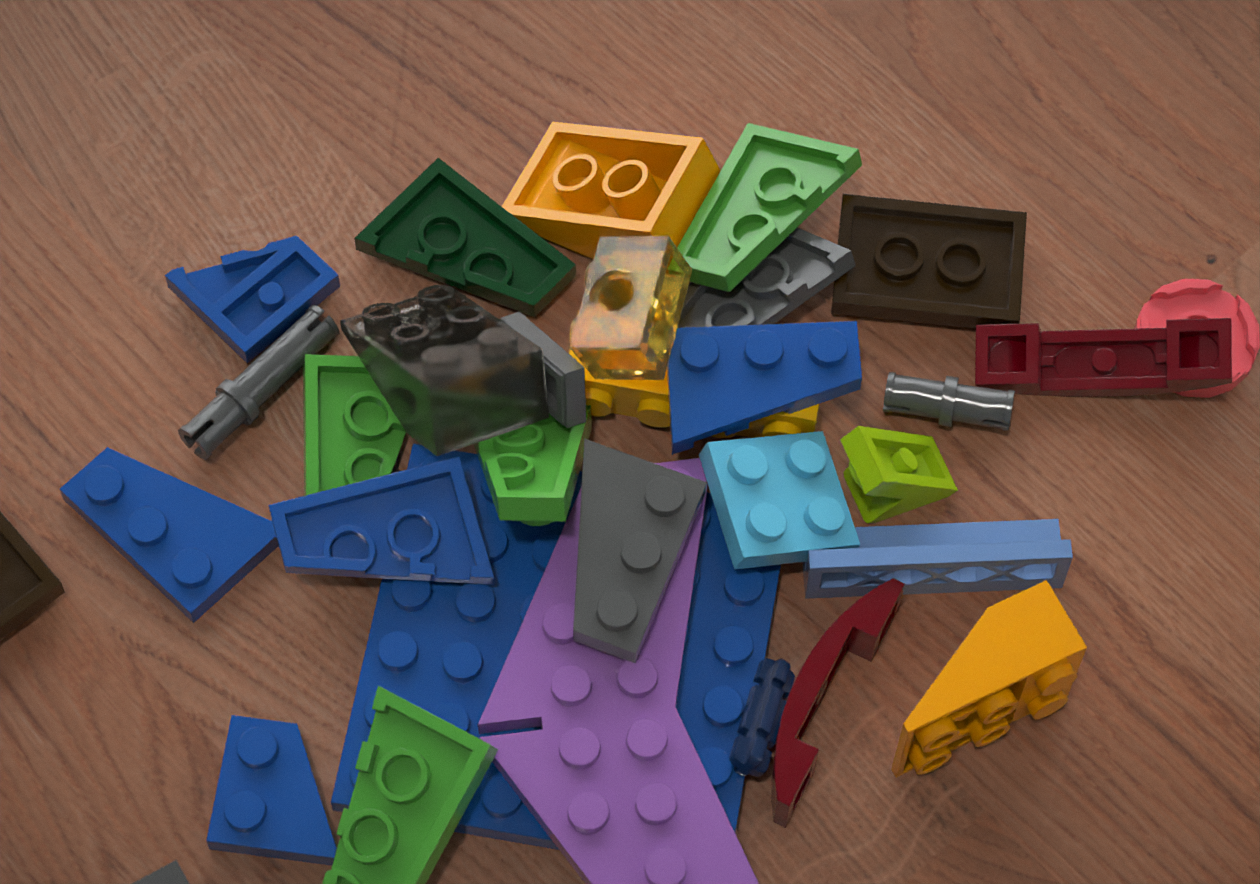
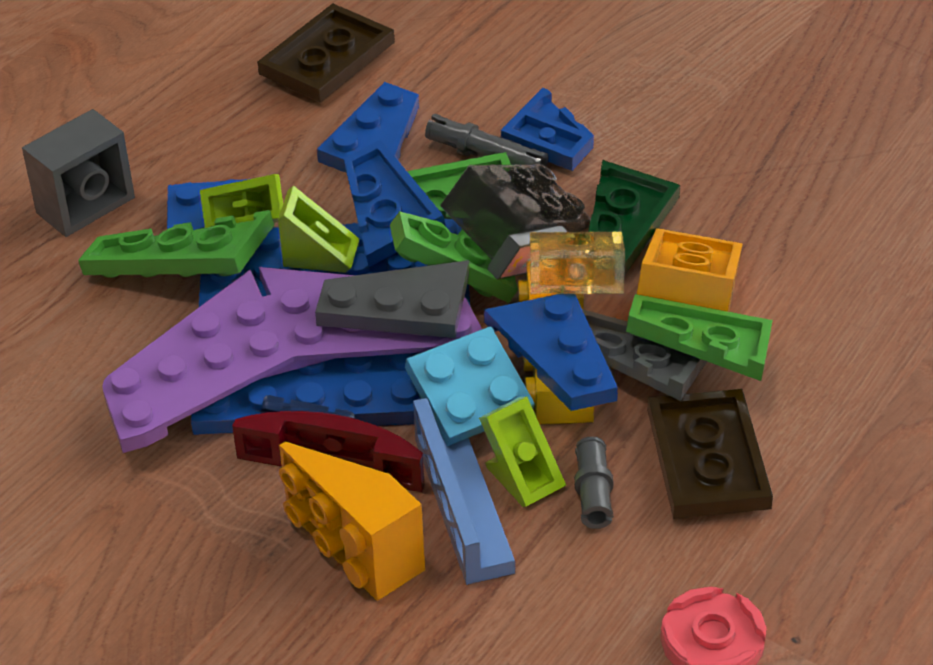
camera: 80 degrees right, 20 degrees down
dark red slope [975,318,1232,397] -> none
none -> lime slope [200,174,283,228]
none -> lime slope [278,186,360,273]

